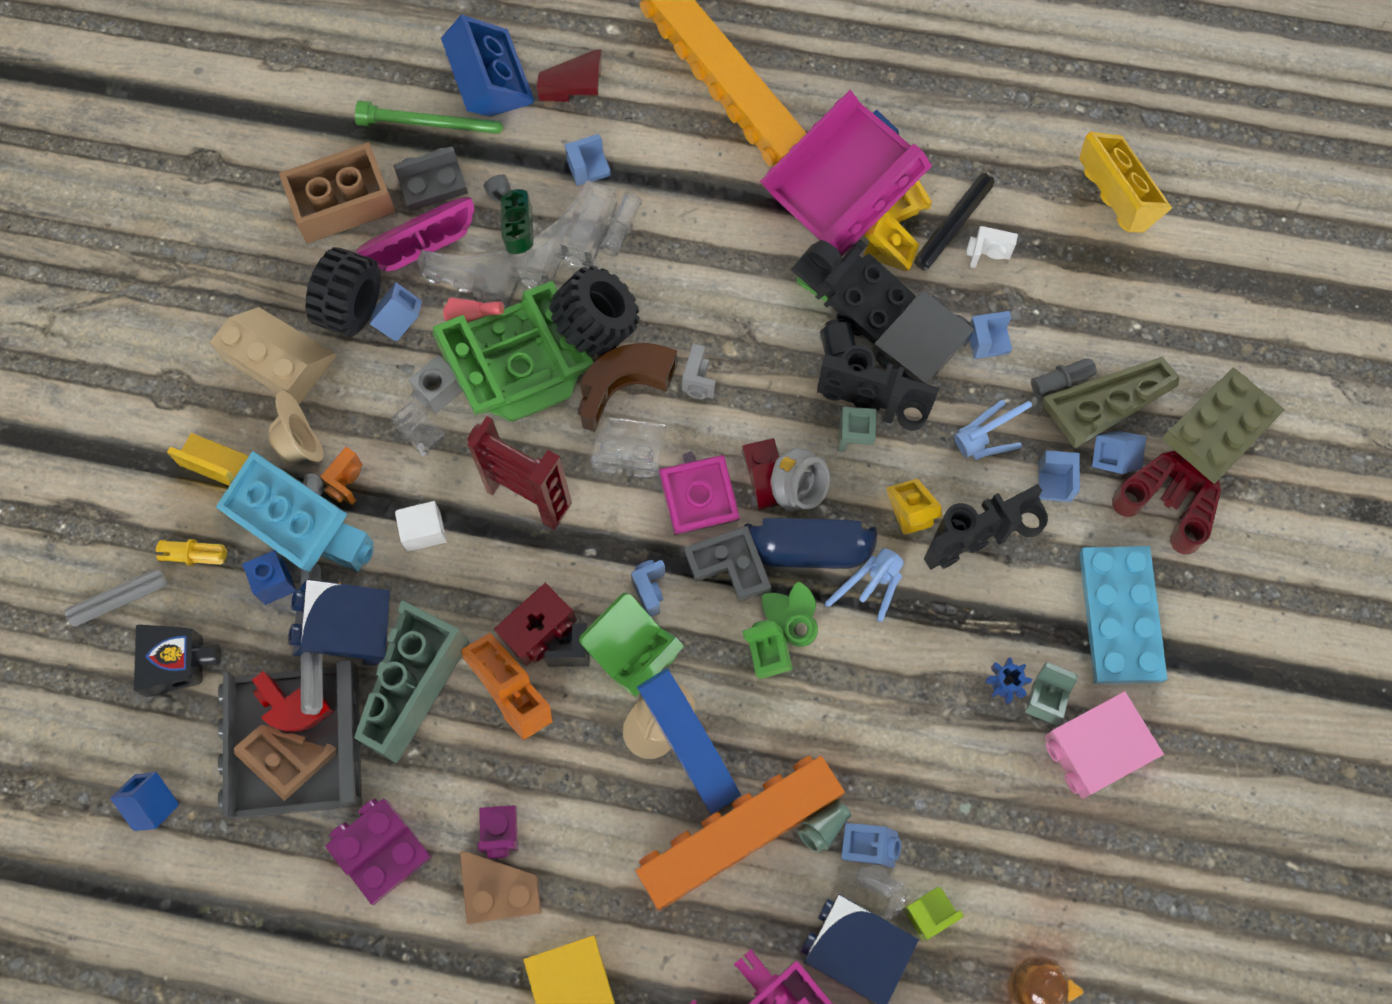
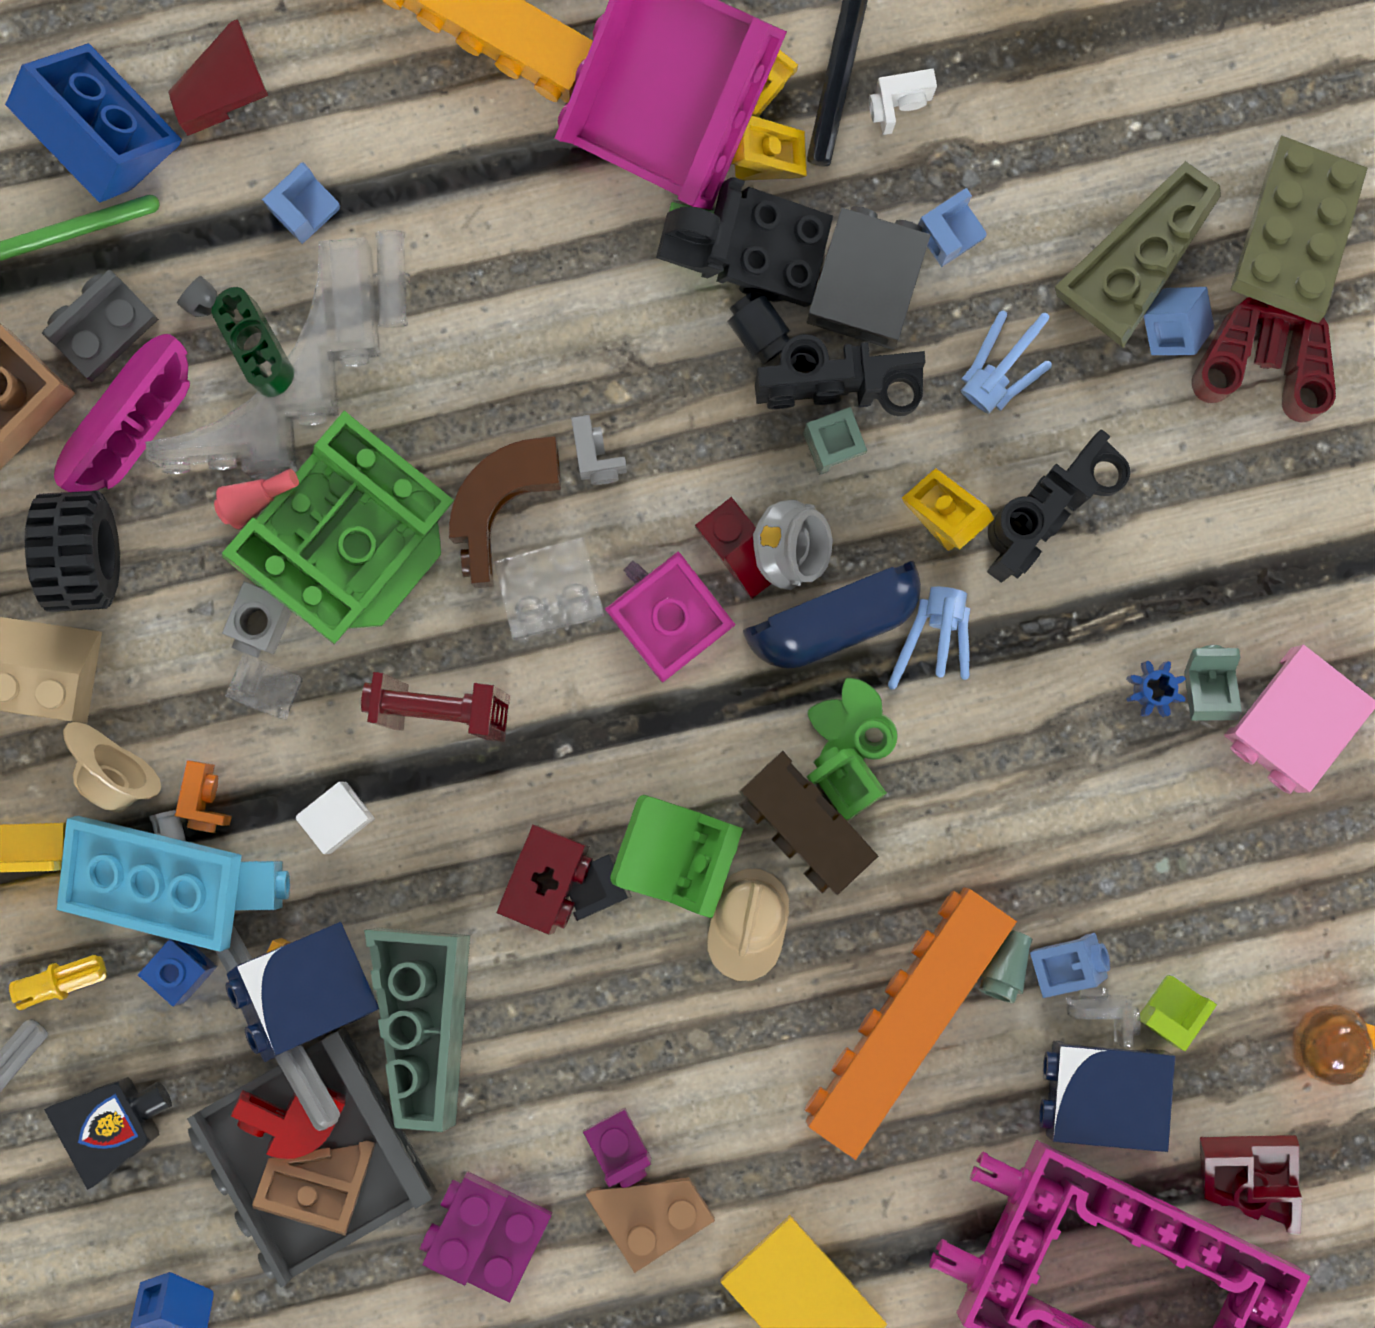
camera: 25 degrees left, 15 degrees up
medium blue panel [370,282,422,341] -> none
orange slope [461,633,552,740] -> none
black tyre [550,266,640,357] -> none
medium blue bracket [631,560,665,617] -> none
blue slope [637,668,742,815] -> none
dark grey plate [684,526,771,602] -> none
dark grey axle [1031,358,1097,398] -> none
medium blue panel [1038,450,1080,502] -> none
medium azure plate [1079,546,1168,684] -> none
none -> dark brown wedge [738,751,879,895]

